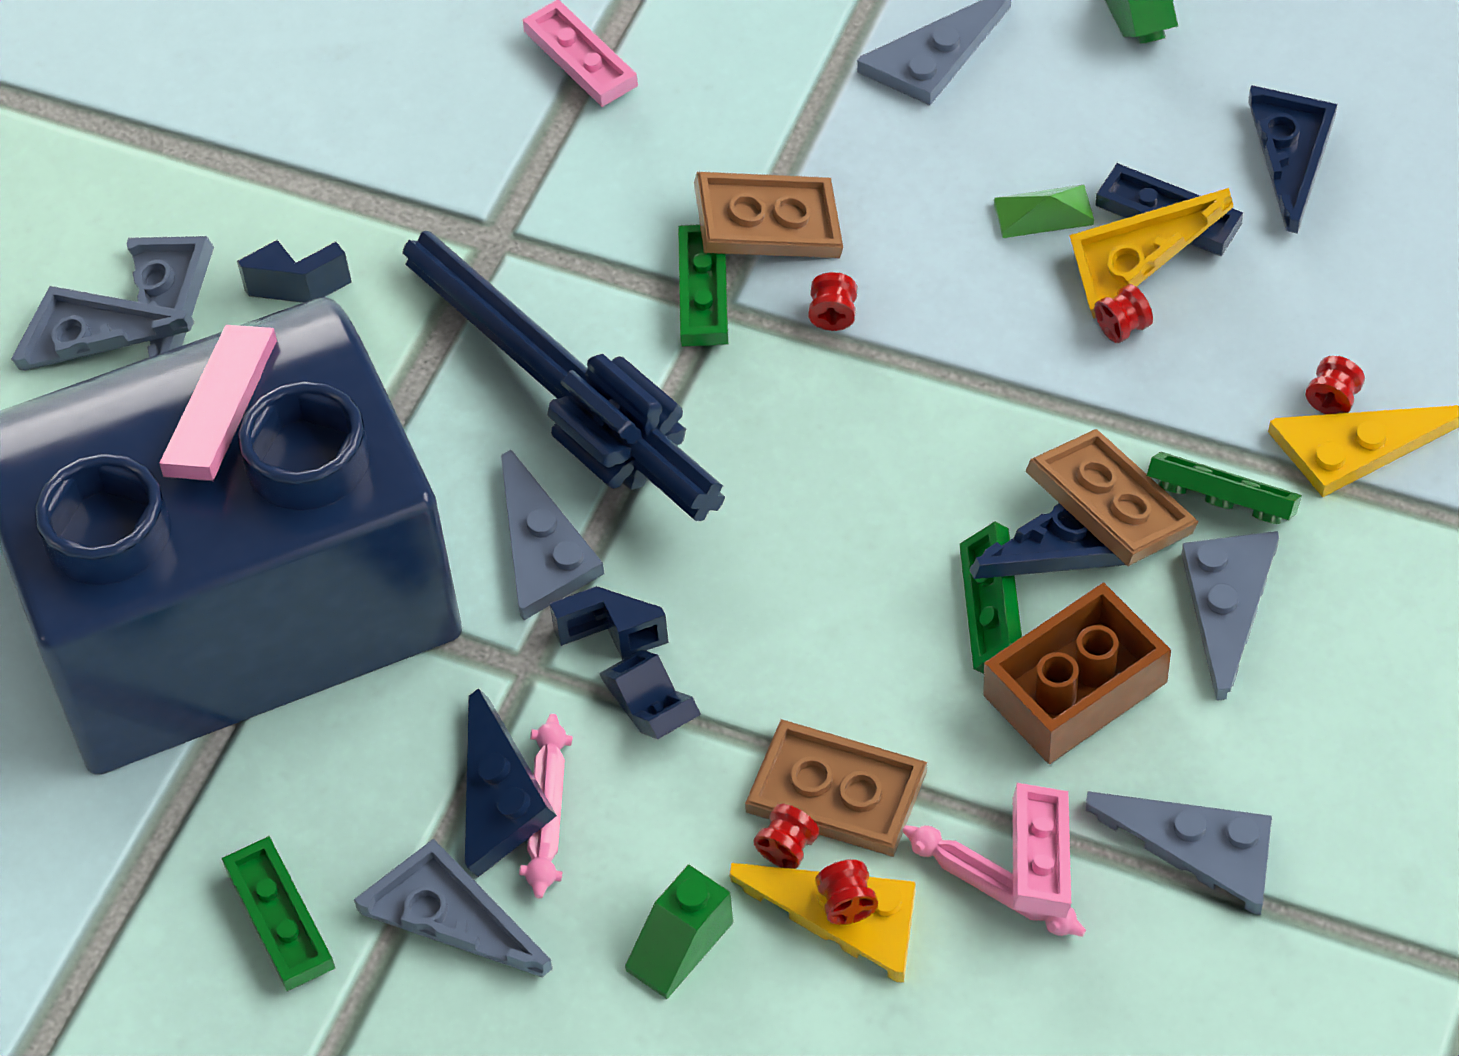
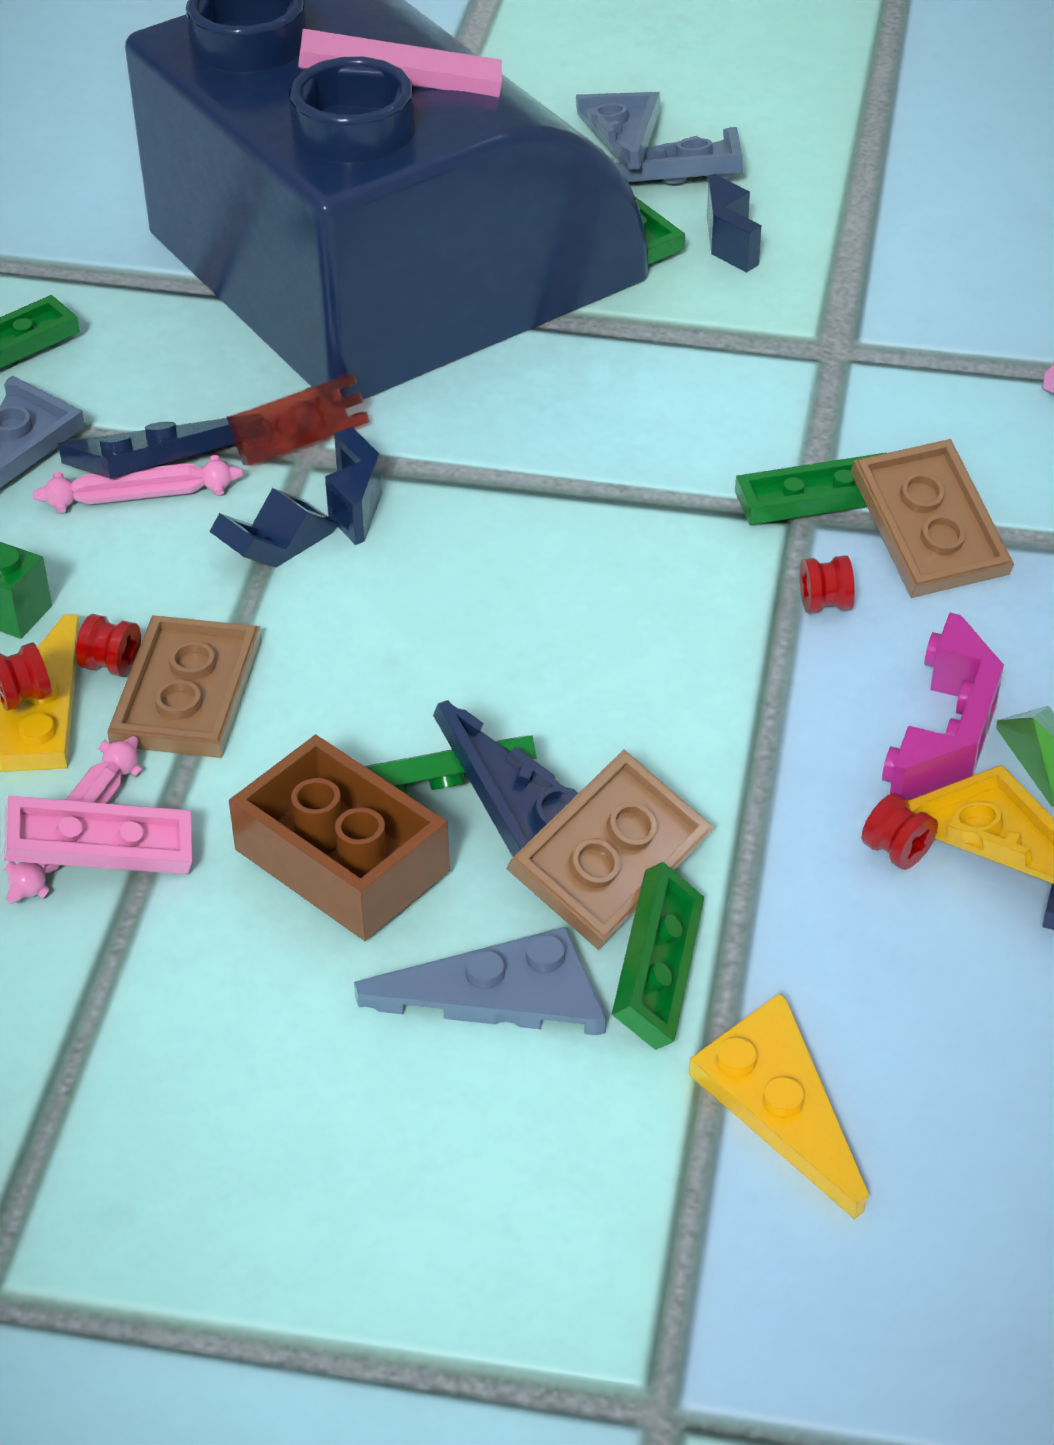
camera: 75 degrees right, 10 degrees down
dark blue axle [402,231,725,521] -> none
sand blue wing [501,450,604,620] -> none
sand blue wing [1086,791,1272,915] -> none
red wheel [1305,355,1365,414] -> none
none -> clear red hinge [226,373,370,465]
none -> dark pink slope [882,612,1004,801]

